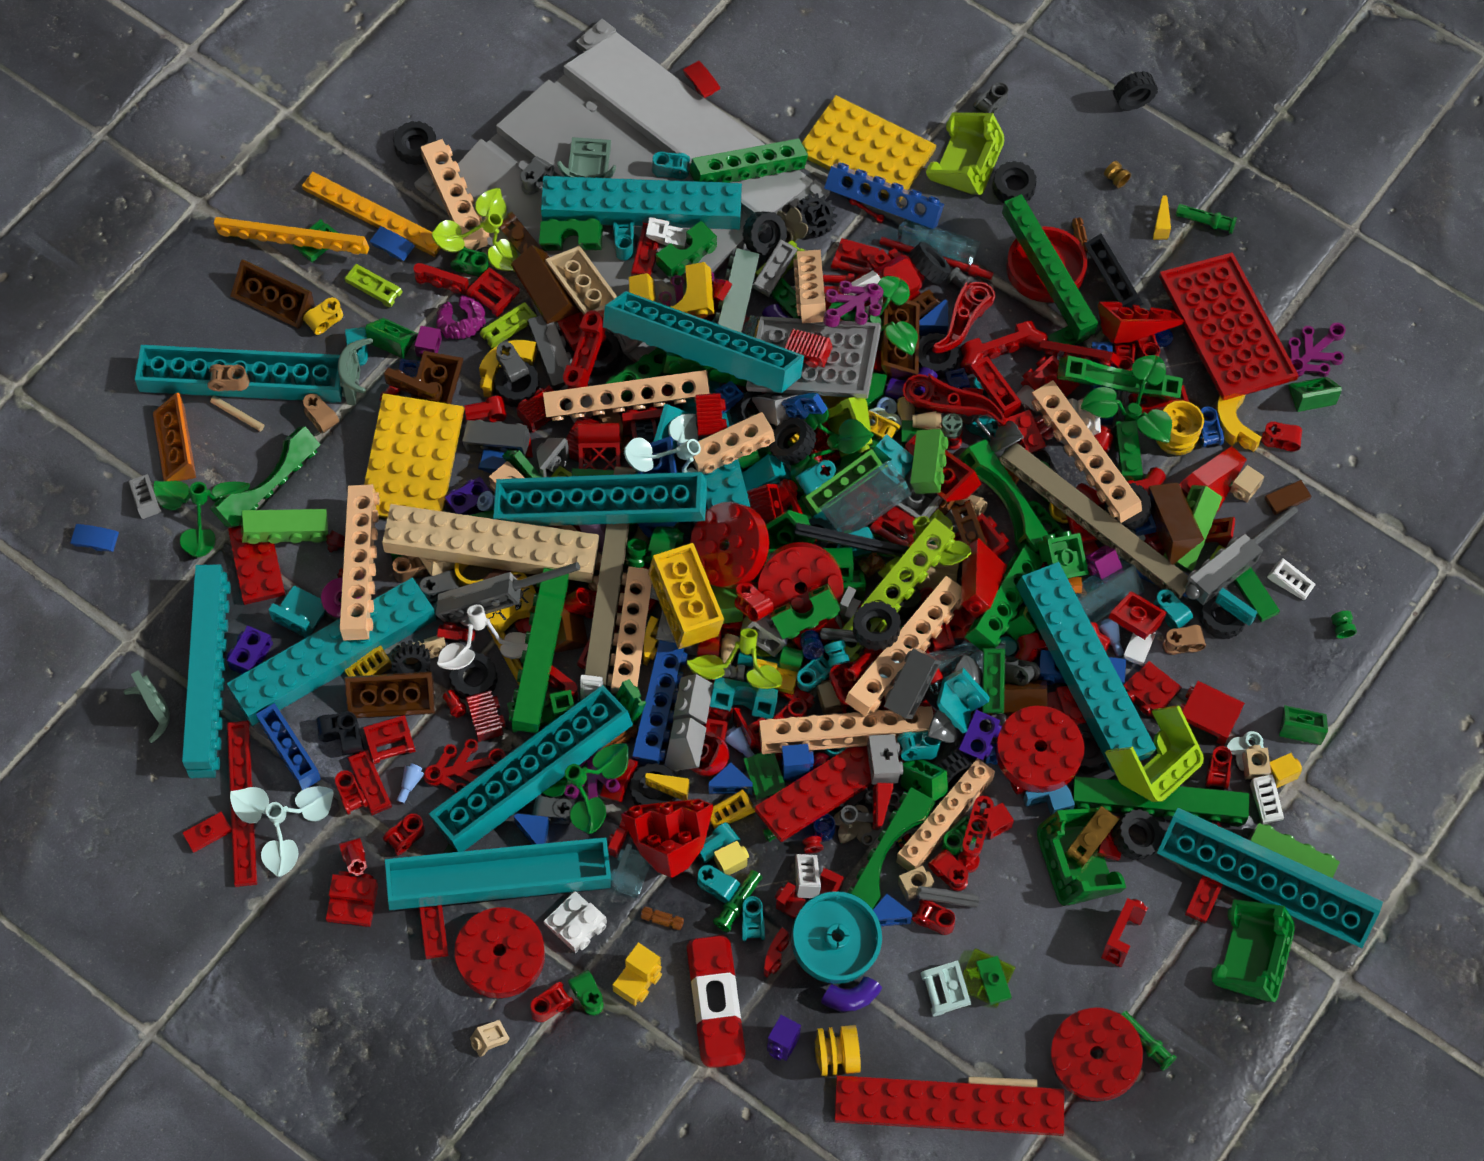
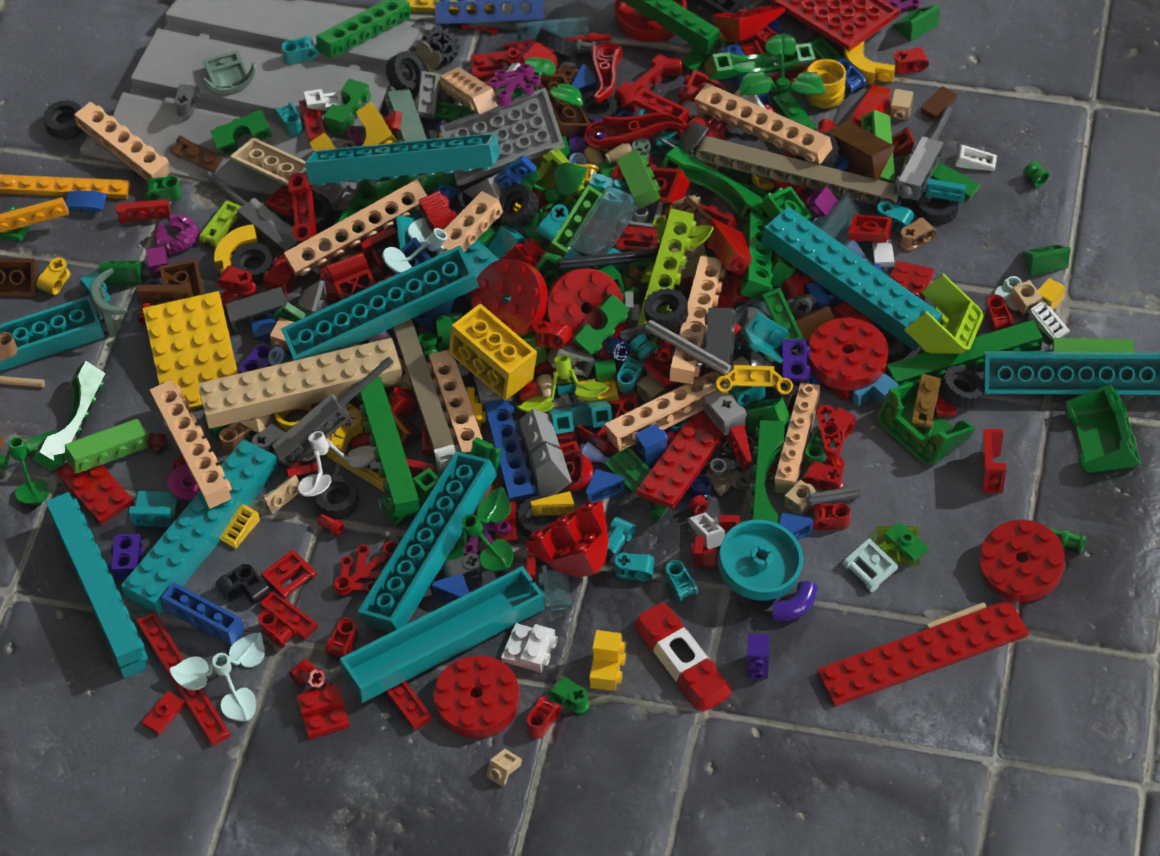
camera: 20 degrees left, 10 degrees down
sand green piece [124,670,170,743] -> none
medium nougat piece [303,394,339,434] -> none
lime plate [345,264,403,308] -> none
reddish brown slope [345,672,435,718] -> none
black tyre [391,640,431,674] -> none
light blue cone [396,763,425,804] -> none
lime plant [432,188,518,271] -> none
red plate [466,267,520,317] -> none
red brick [466,690,506,742] -> none
dark grey piece [496,342,529,383] -> none
reddish brown slope [511,245,581,324] -> none
teal brick [541,176,742,230] -> none
dark orange axle [641,906,684,930] -> none
yellow slope [710,790,755,829] -> none
green pin [713,870,762,933] -> none
light yellow brick [714,841,749,875] -> none
red slope [764,927,789,978] -> none
red brick [784,329,833,368] -> none
yellow wheel [815,1025,861,1076] -> none
red plate [1040,340,1121,367] -> none
red panel [1180,681,1245,746] -> none
red plate [1185,875,1223,924] -> none
none -> red piece [217,265,256,296]
none -> light grey axle [645,320,731,375]
none -> yellow plate [715,365,793,395]
none -> green tile [810,37,843,61]

